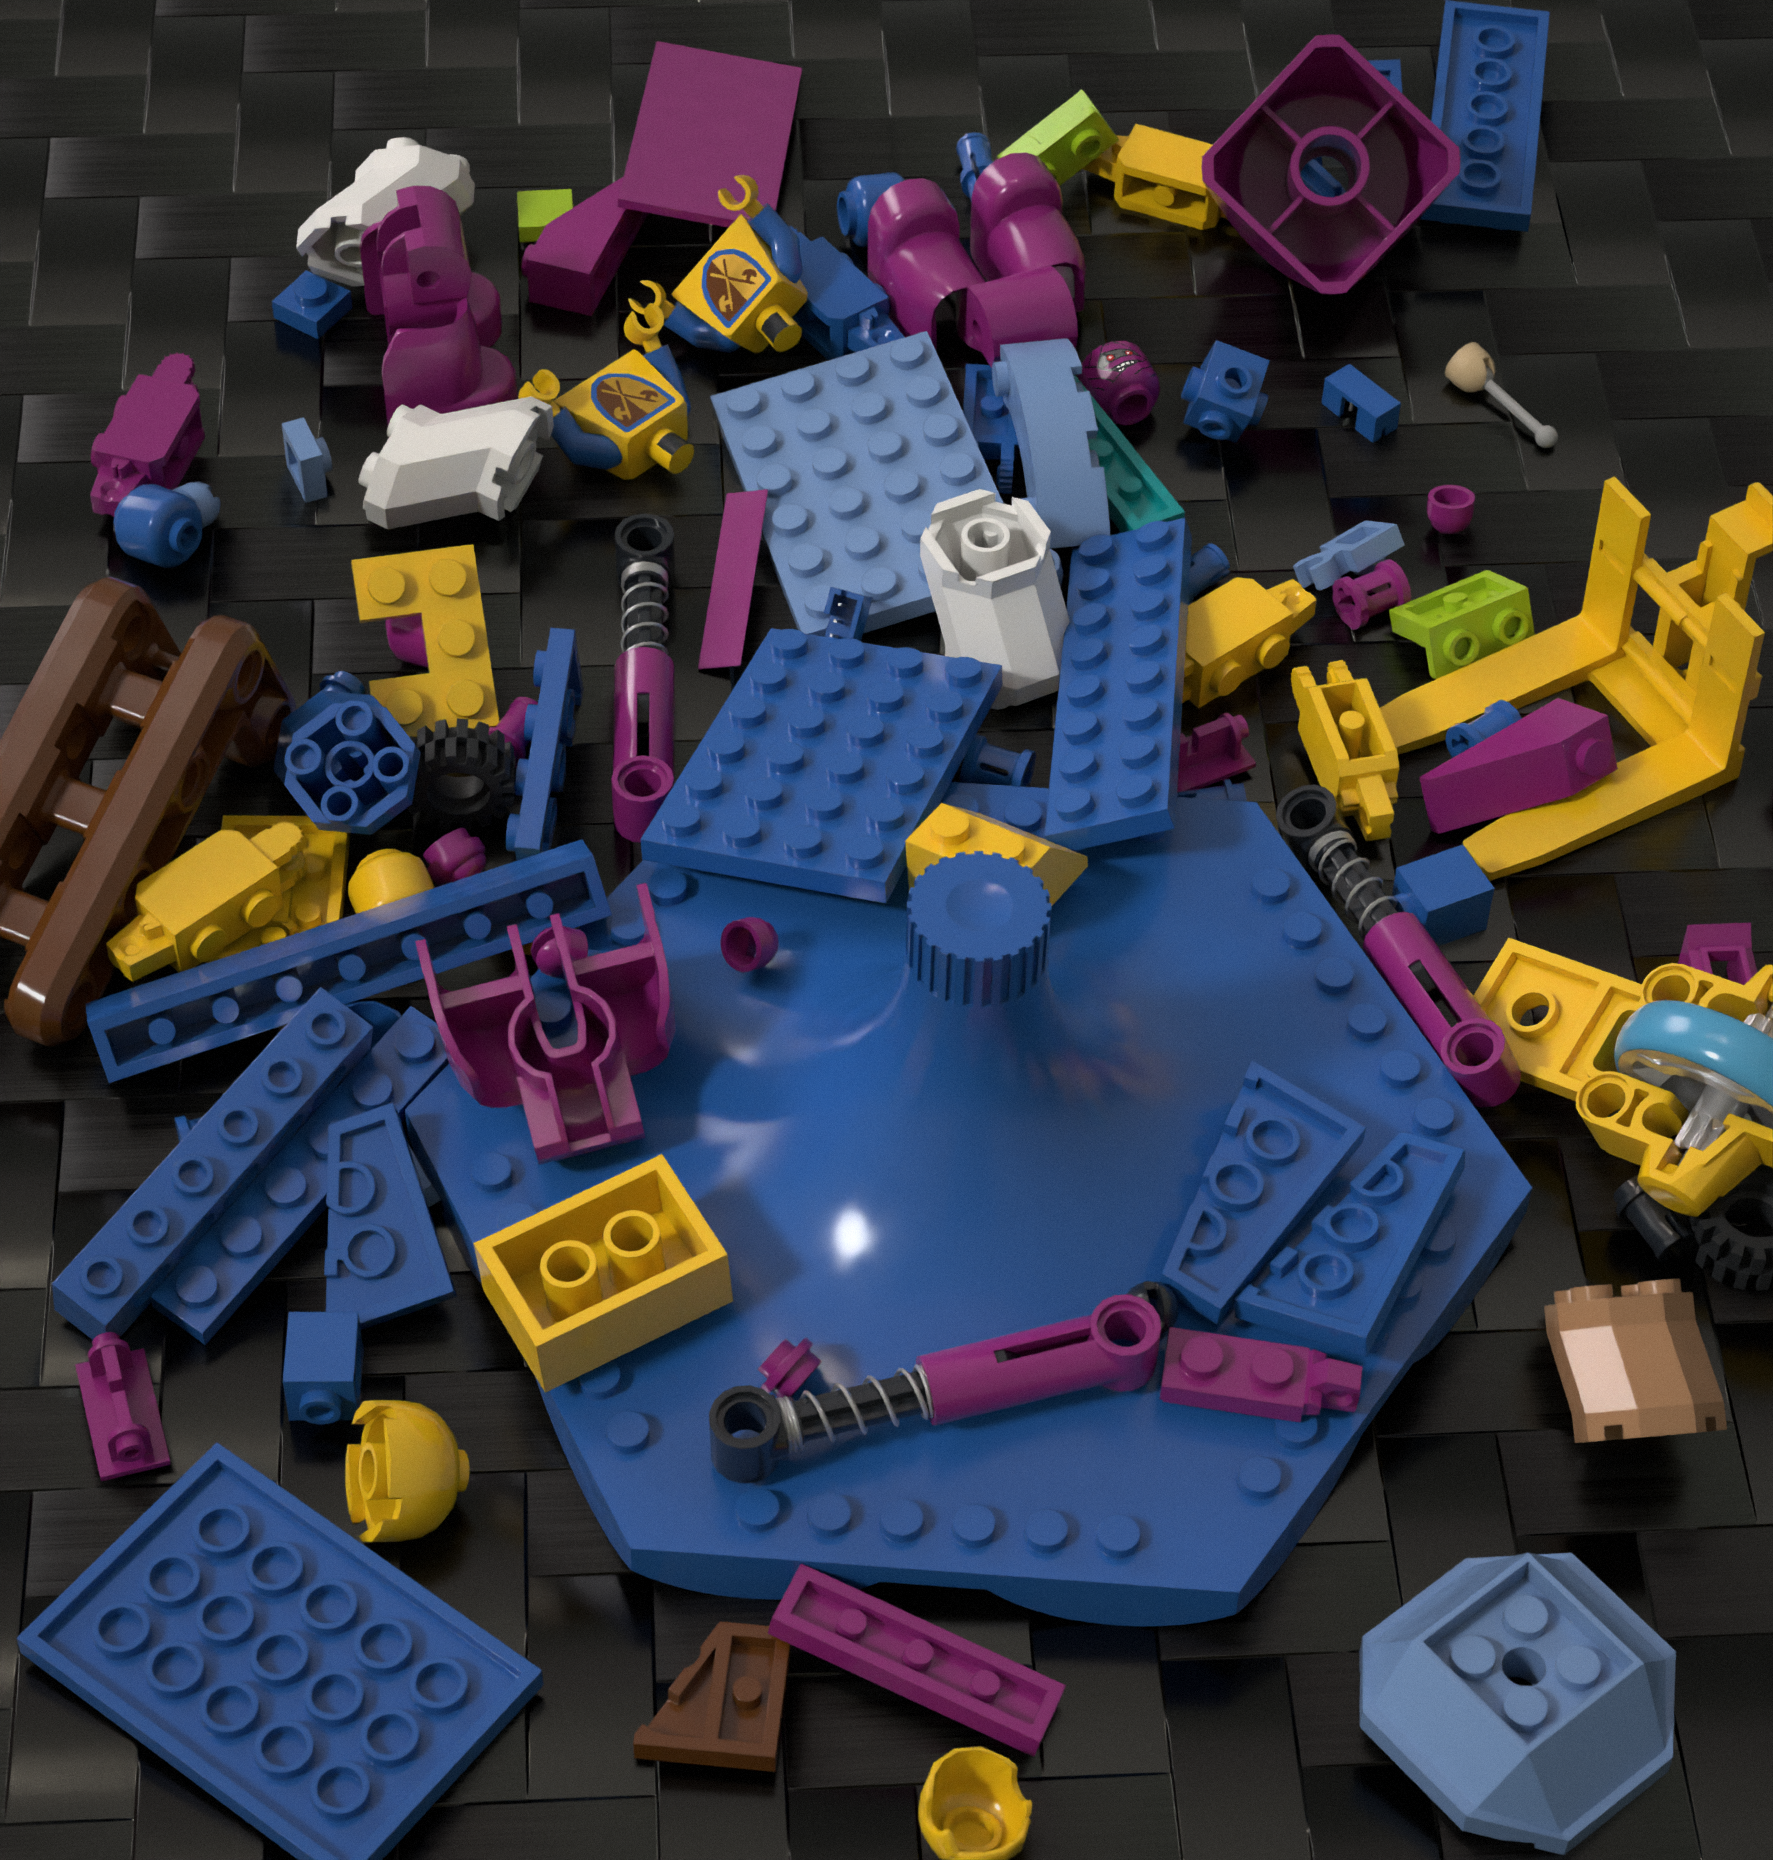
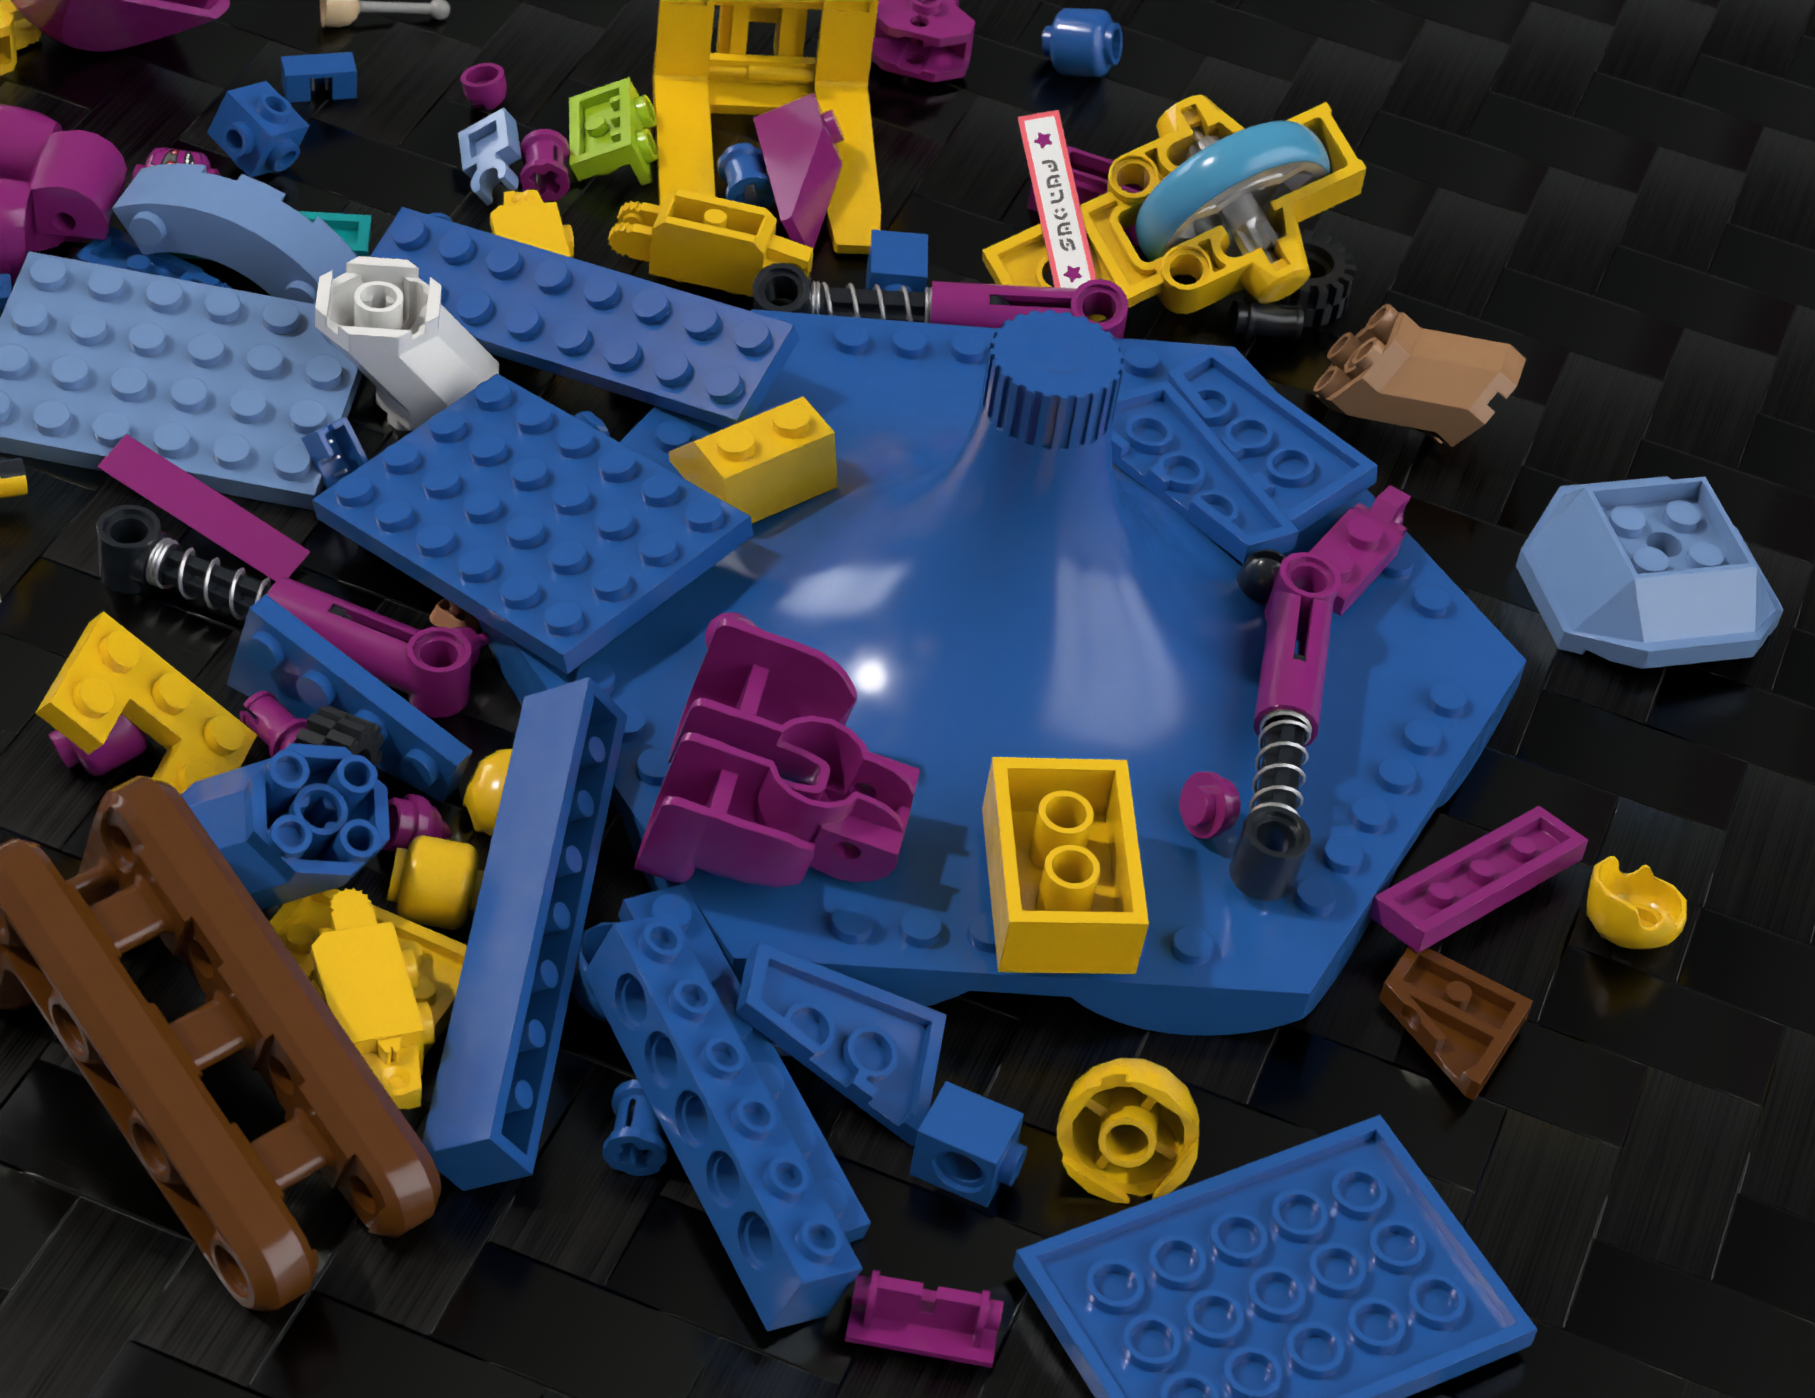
camera: 70 degrees left, 5 degrees down
magenta hinge [531,926,588,980] -> none
none -> sticker [1018,110,1096,288]

